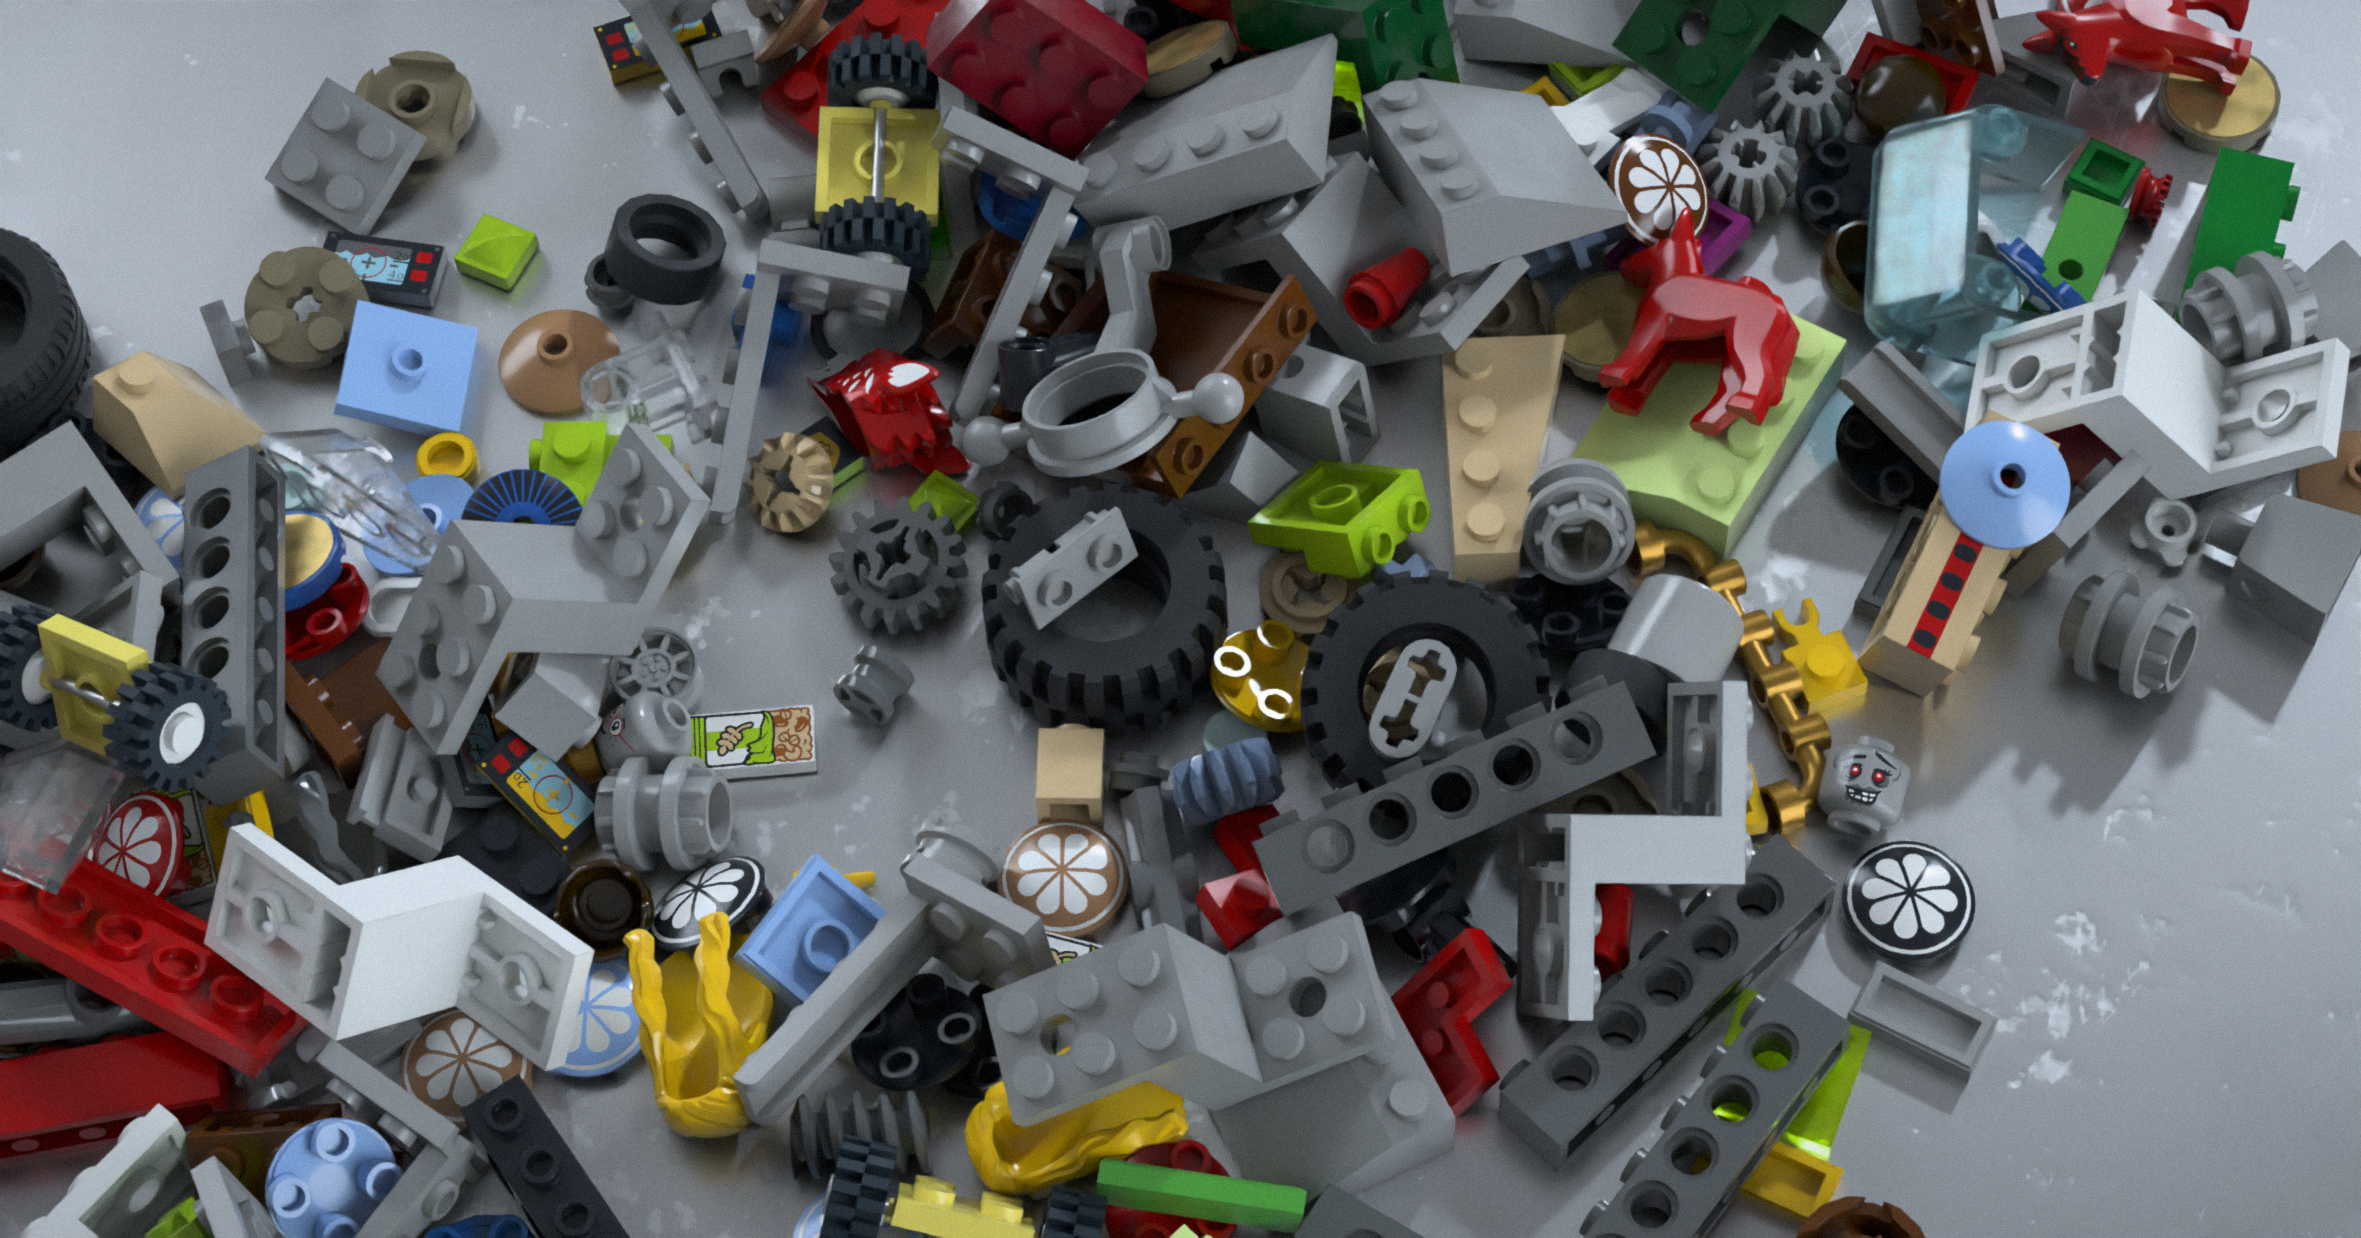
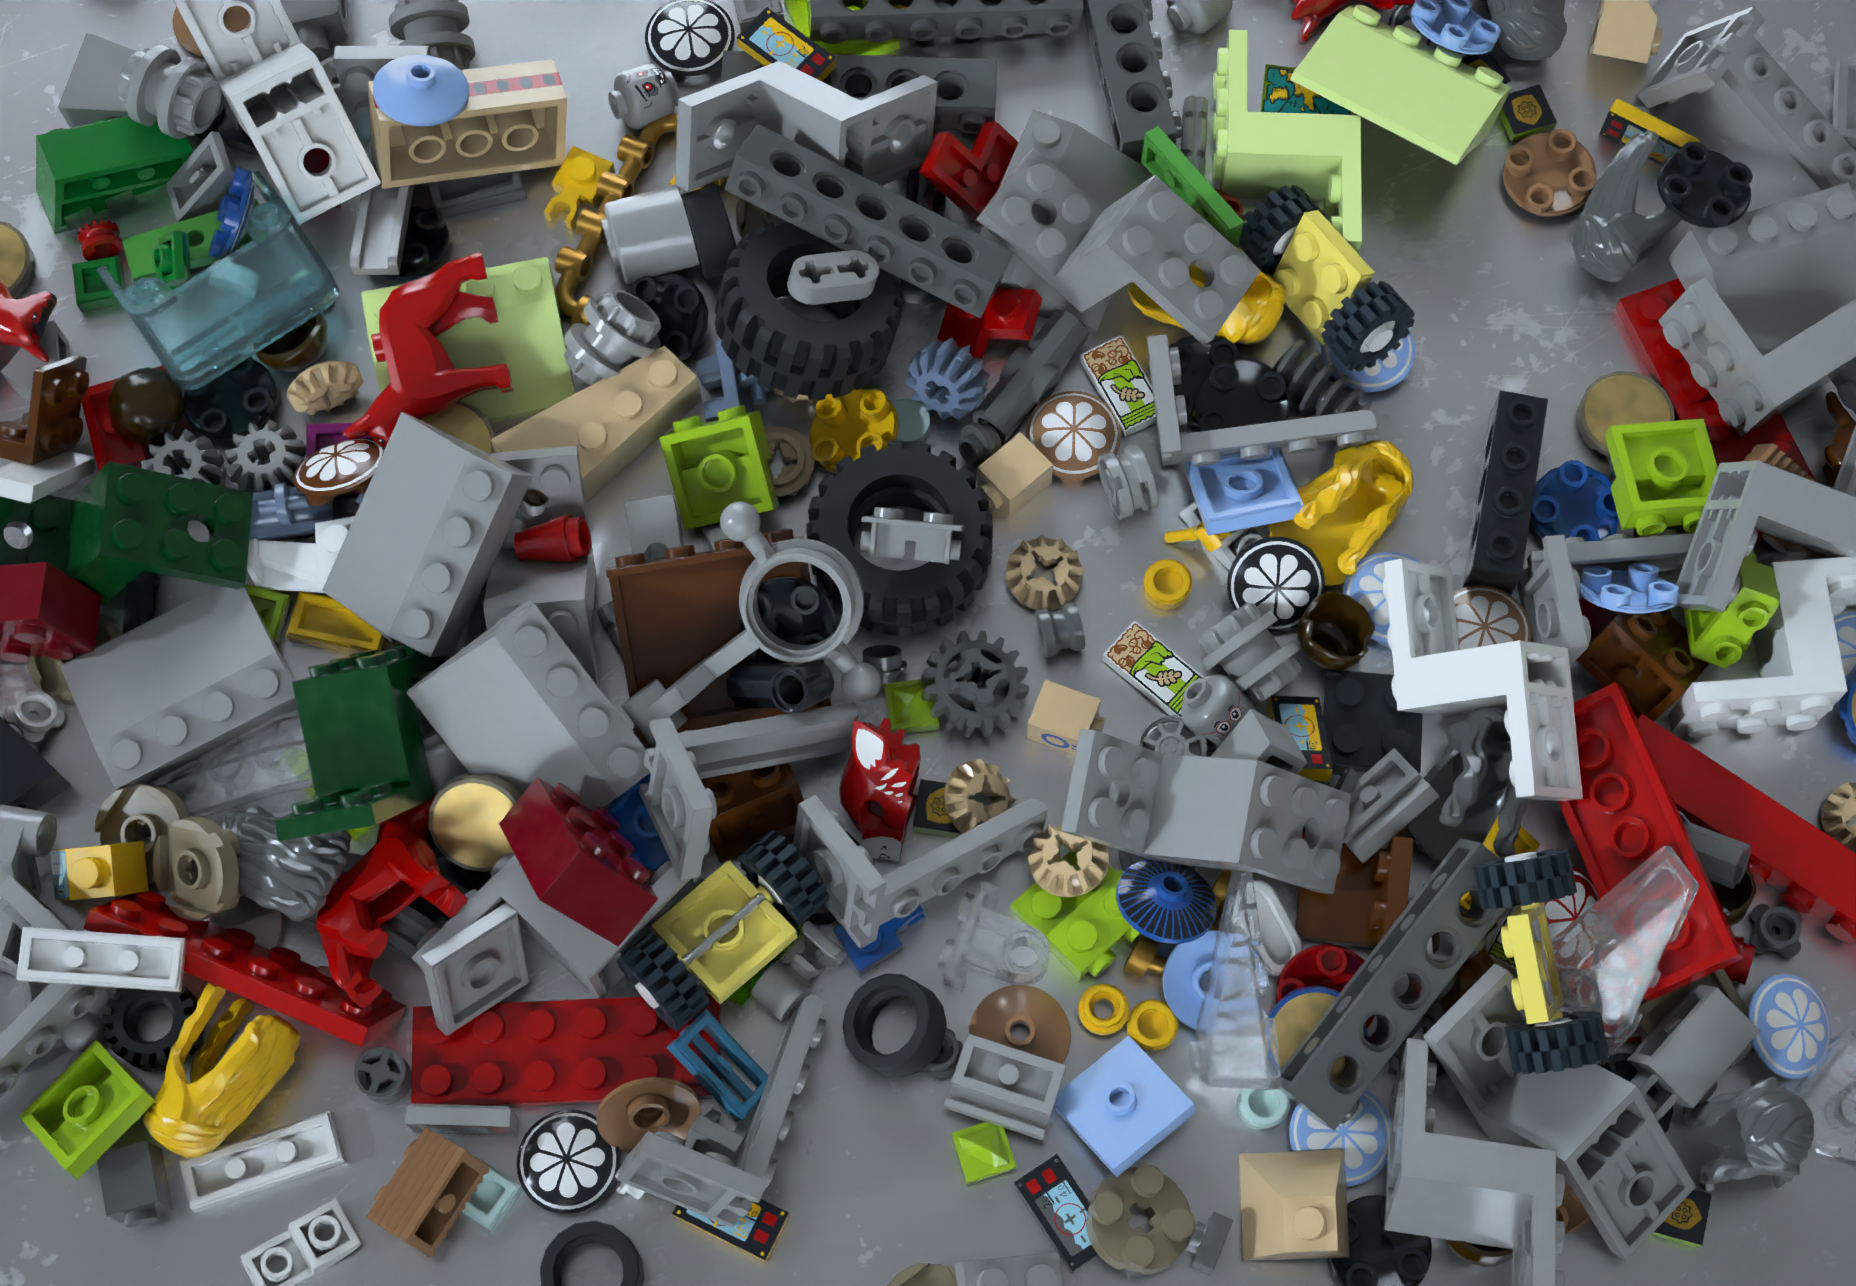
camera: 135 degrees left, 10 degrees up
none -> green slope [153,231,192,294]
none -> tan gear [287,361,364,415]
none -> dark azure tile [666,1009,769,1122]
none -> tile [736,7,837,81]
none -> light grey plate [944,1033,1067,1140]
none -> tan gear [1006,534,1083,610]
none -> tan brick [1027,679,1106,756]
none -> yellow plate [1078,983,1129,1035]
none -> yellow tile [1143,559,1192,610]

